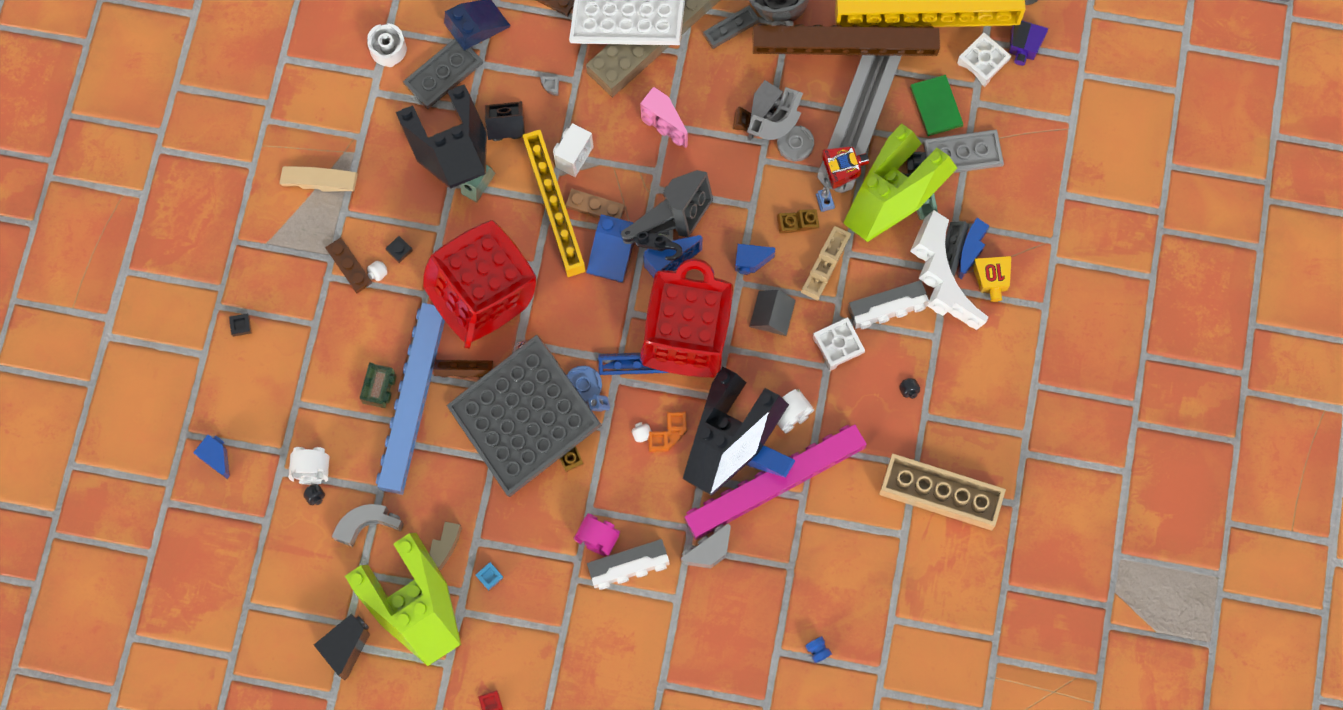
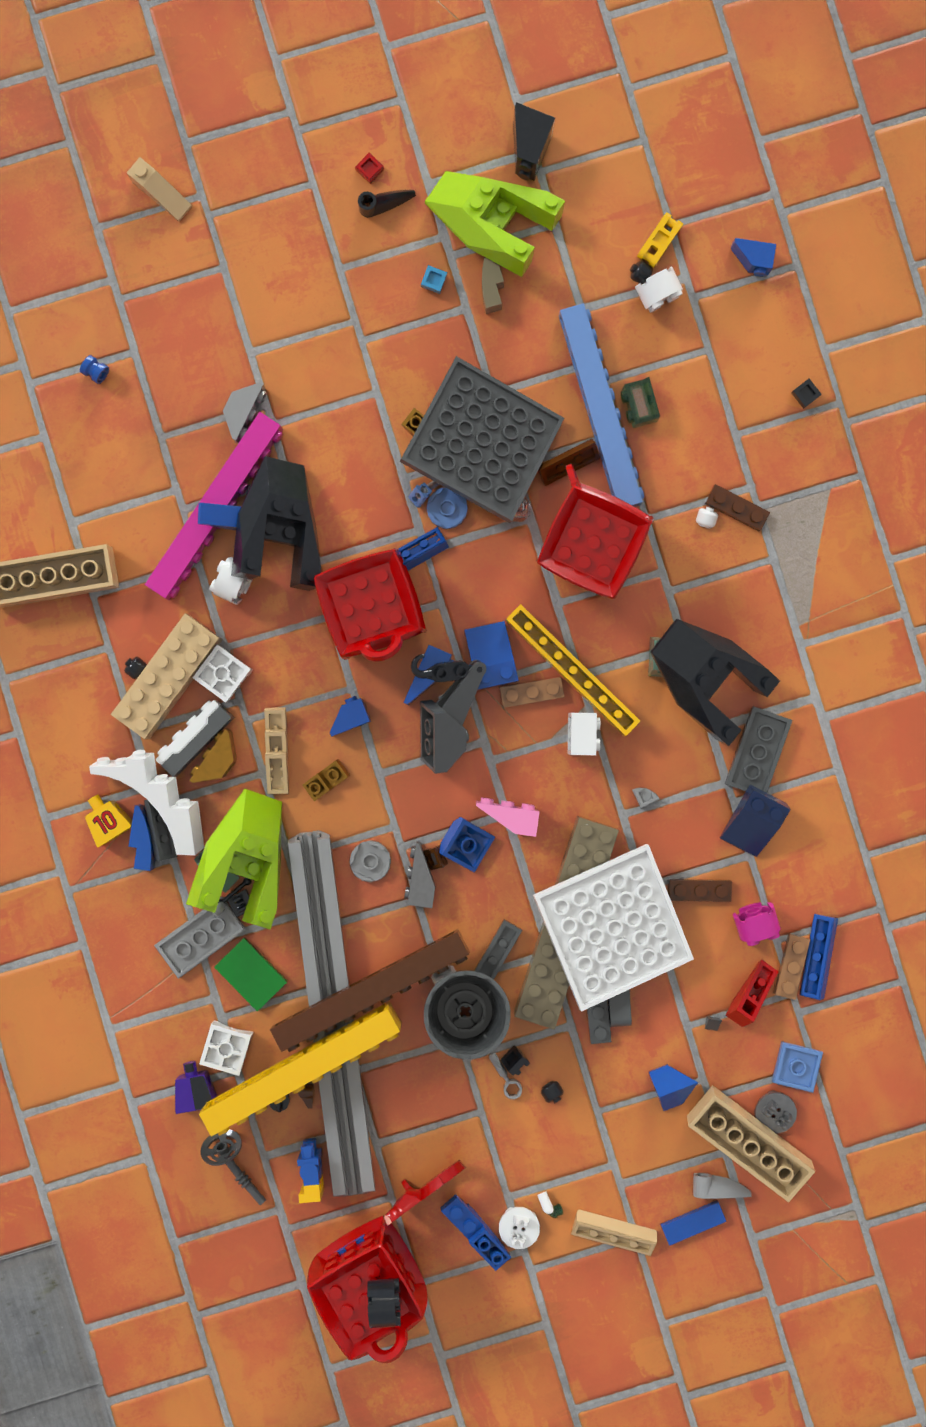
camera: 150 degrees right, 15 degrees up
tan slope [279,166,358,192] -> none
light grey arch [332,504,404,547] -> none
white brick [367,23,407,67] -> none
black plate [385,236,413,263] -> none
black slope [485,101,525,141] -> none
dark pink brick [574,513,620,556] -> none
piece [587,539,670,590] -> none
white piece [631,422,652,442] -> none
orange tile [648,411,687,452] -> none
light grey arch [747,87,803,140] -> none
dark grey slope [749,290,796,336] -> none
medium blue piece [816,187,835,212] -> none
torso [822,147,869,189] -> none
none -> tan brick [111,613,223,739]
none -> pearl gold slope [189,729,237,783]
none -> black piece [358,190,416,218]
none -> blue slope [439,817,495,873]
none -> yellow plate [637,212,684,268]

